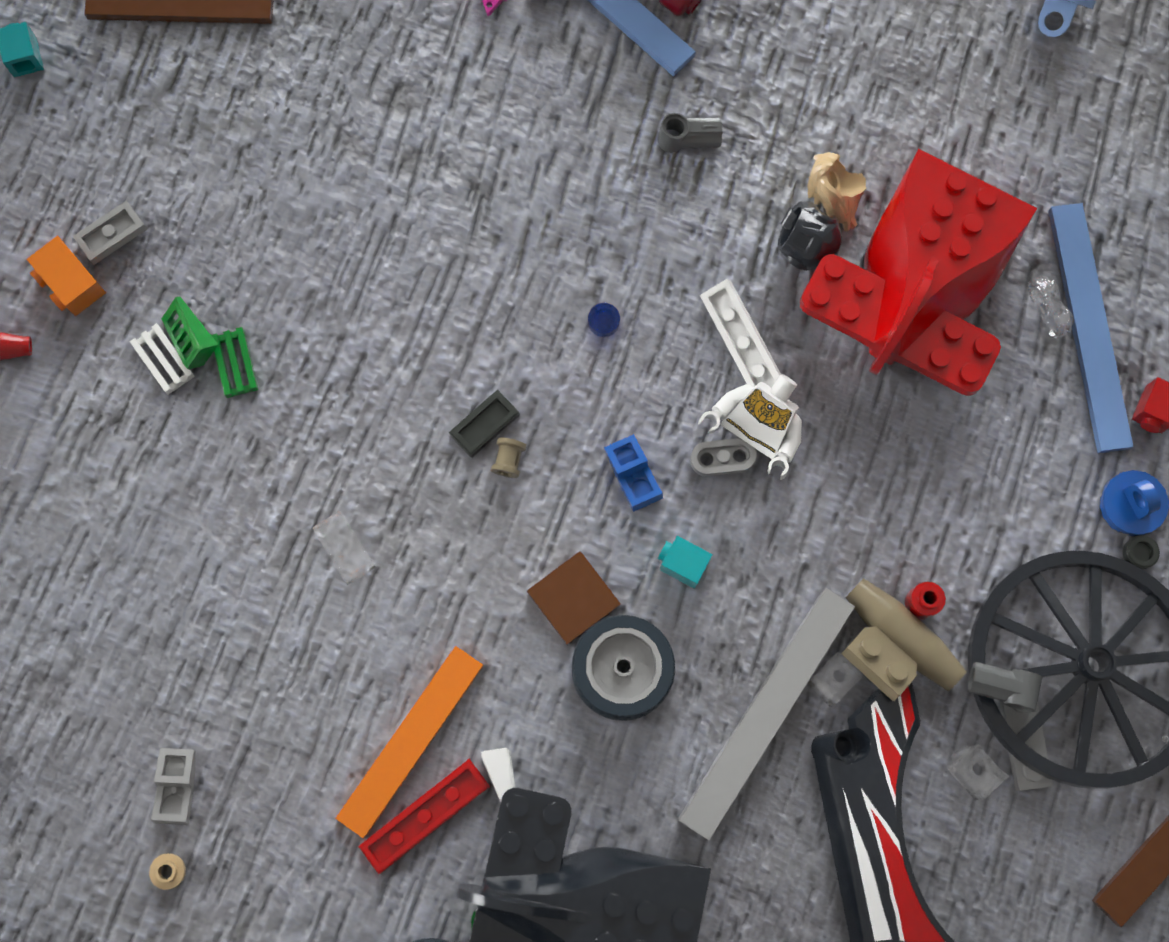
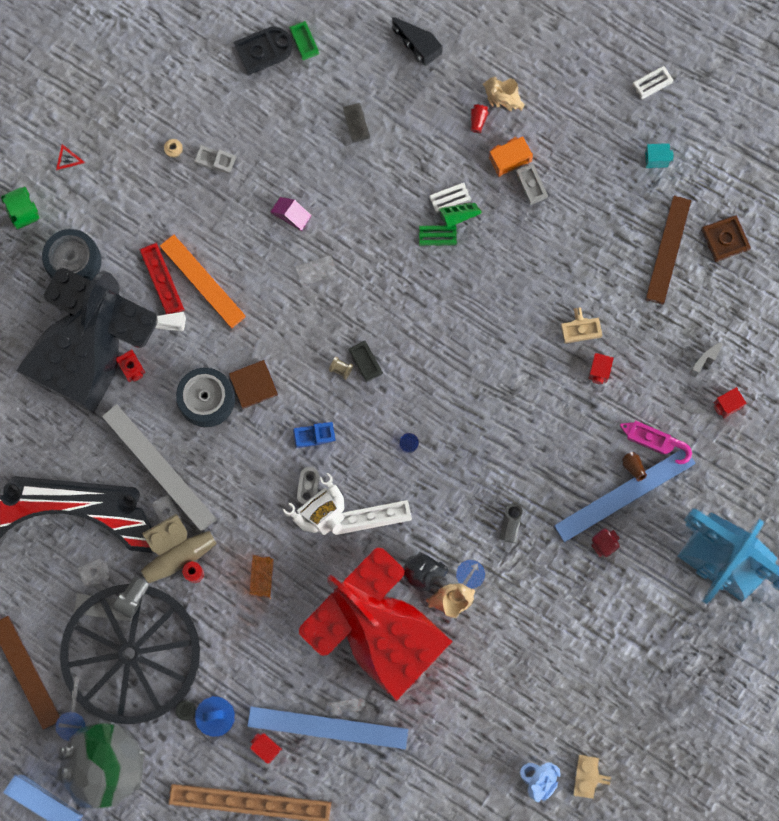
camera: 110 degrees right, 0 degrees up
teal brick [657,536,713,589] -> none
none -> red brick [116,350,146,382]
none -> clear orange hinge [249,555,274,598]
none -> slope [270,197,312,231]
none -> clear smoke plate [342,103,370,143]
none -> clear piece [456,560,515,604]
none -> tan plate [561,307,603,344]
none -> red brick [588,353,614,384]

